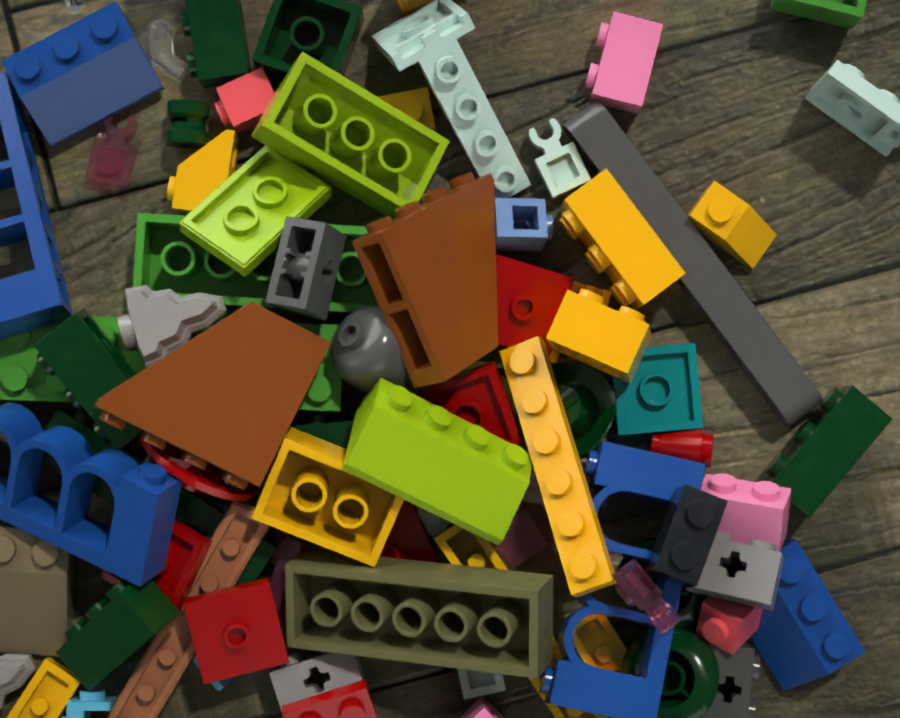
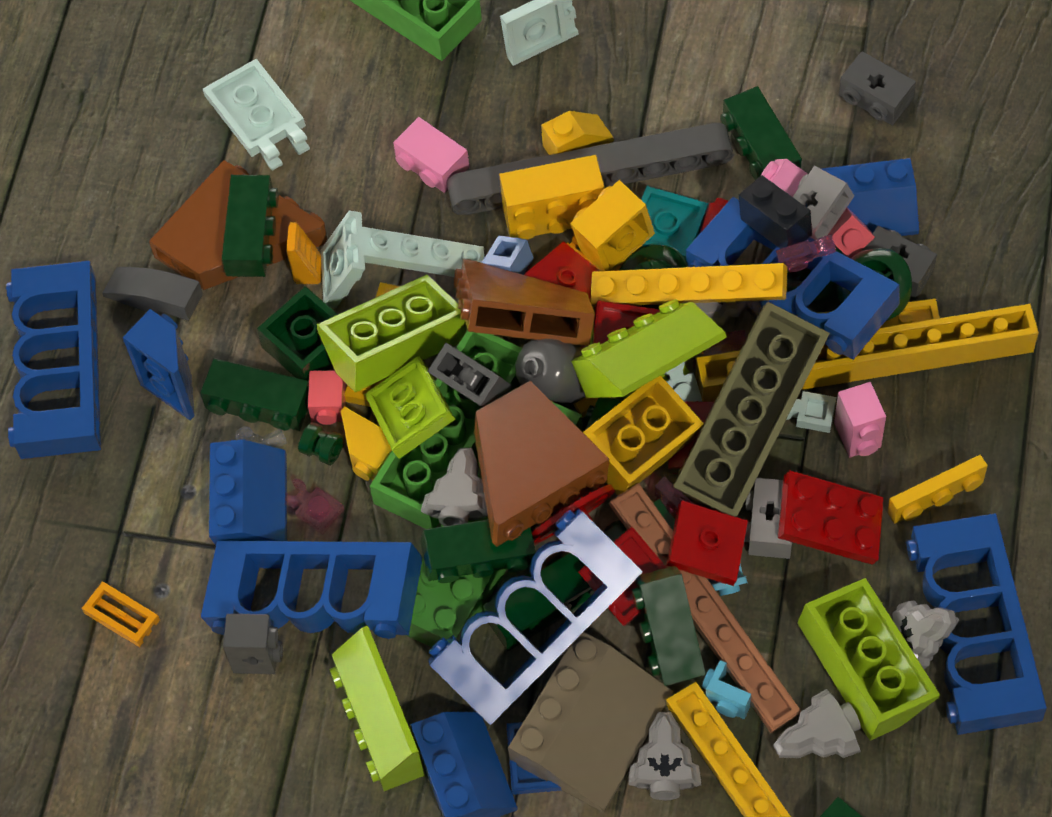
camera: 60 degrees left, 25 degrees down
light aqua plate [528,118,591,200] -> none

